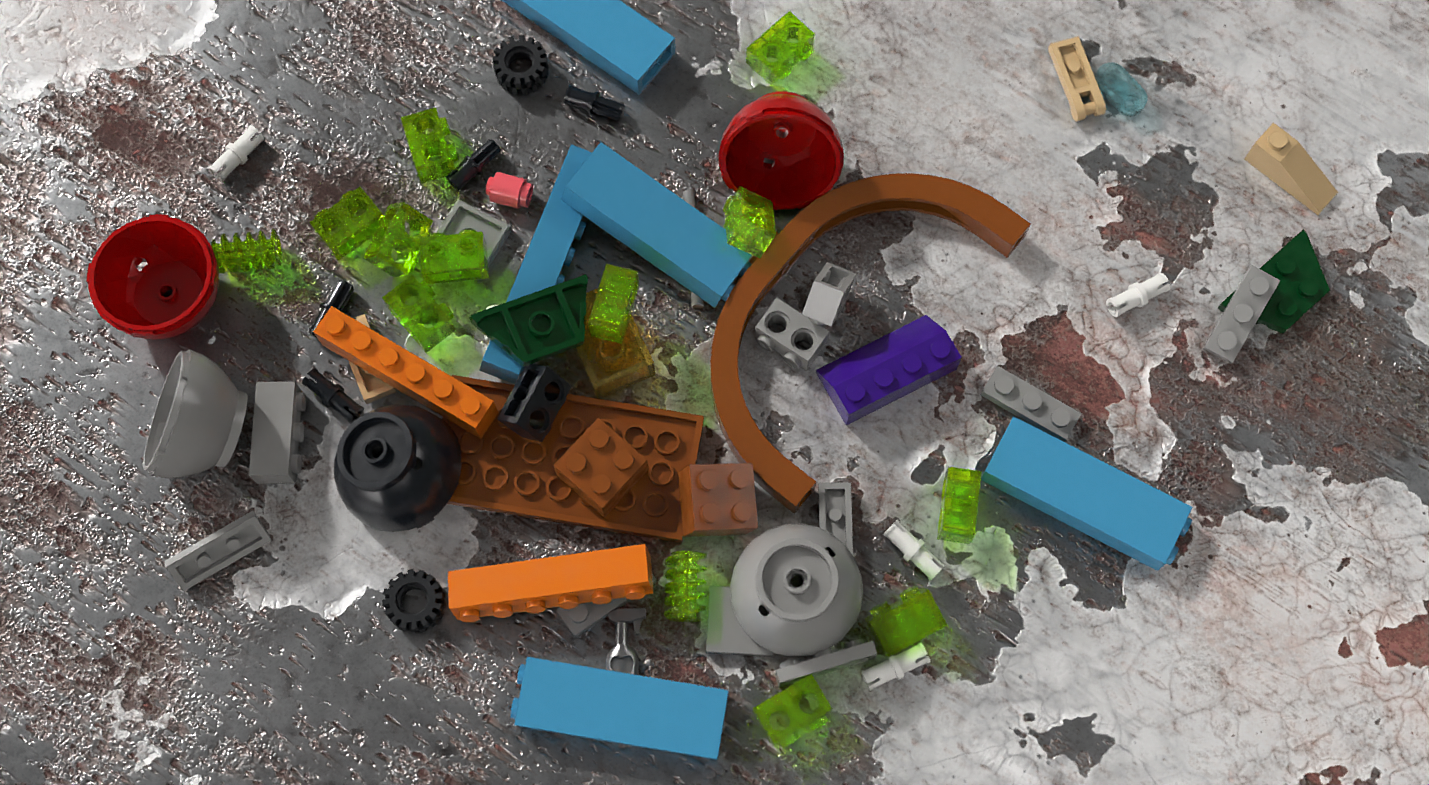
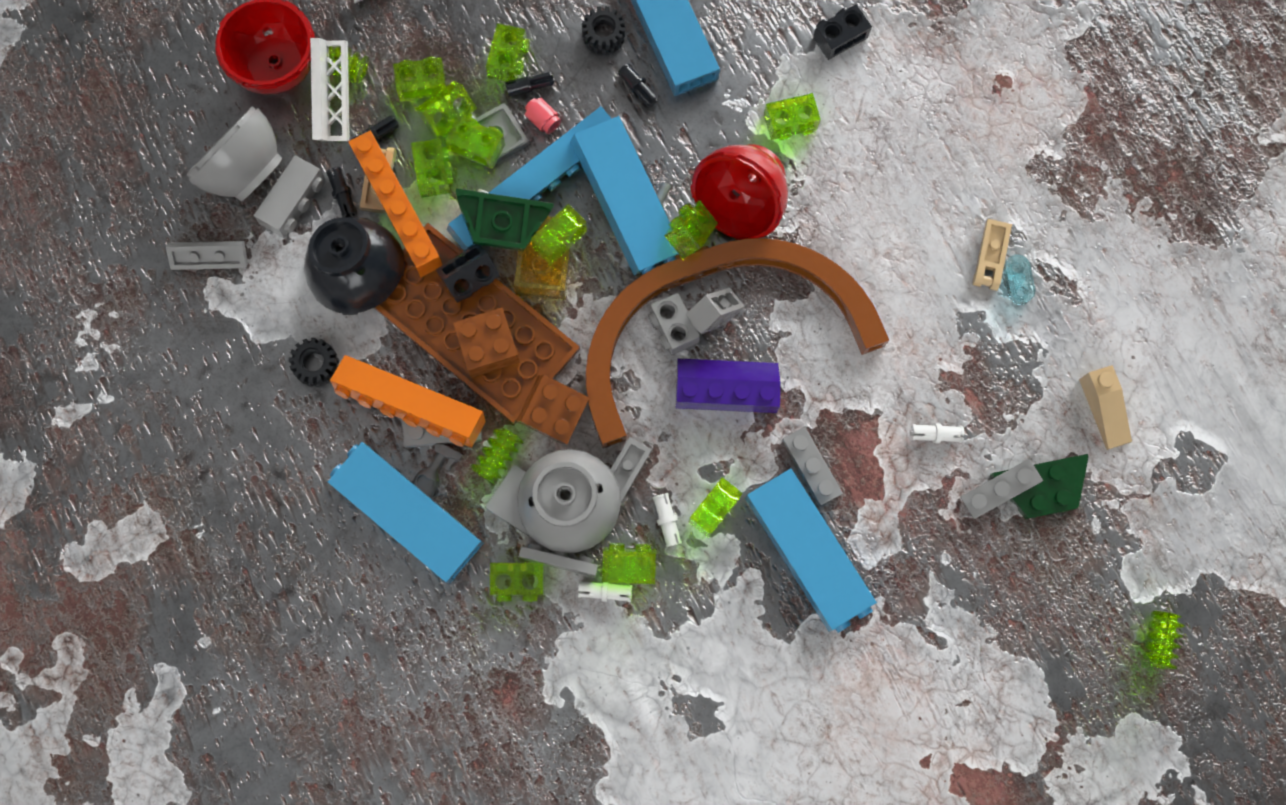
camera: 25 degrees right, 5 degrees up
none -> white fence [310,38,350,141]

